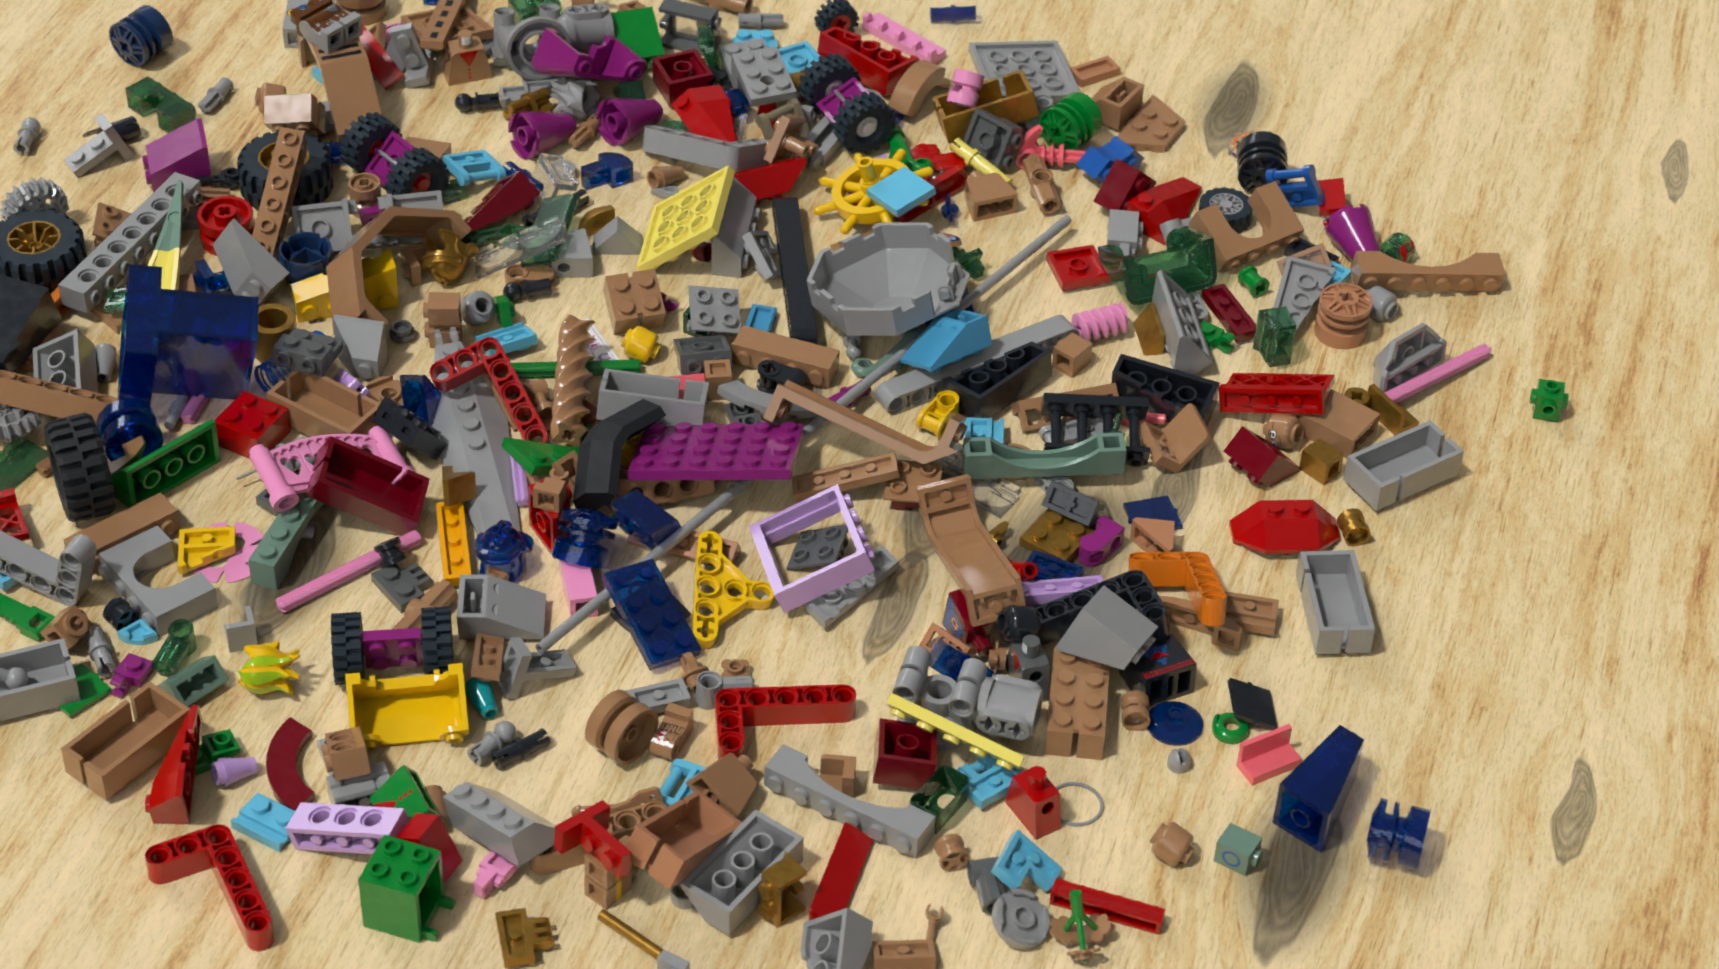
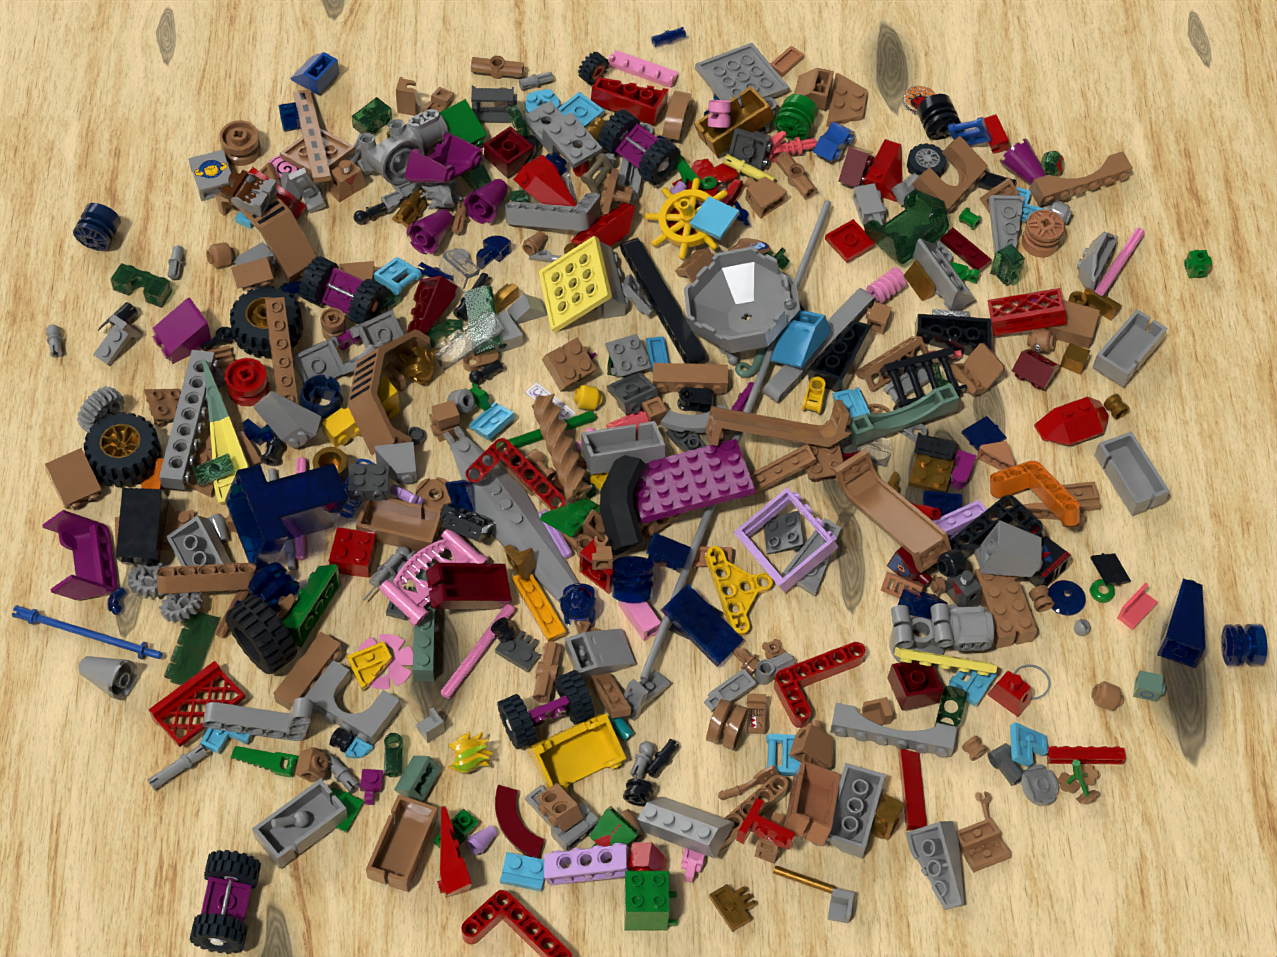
camera: 20 degrees left, 15 degrees up
none -> black wheel [623,778,655,807]

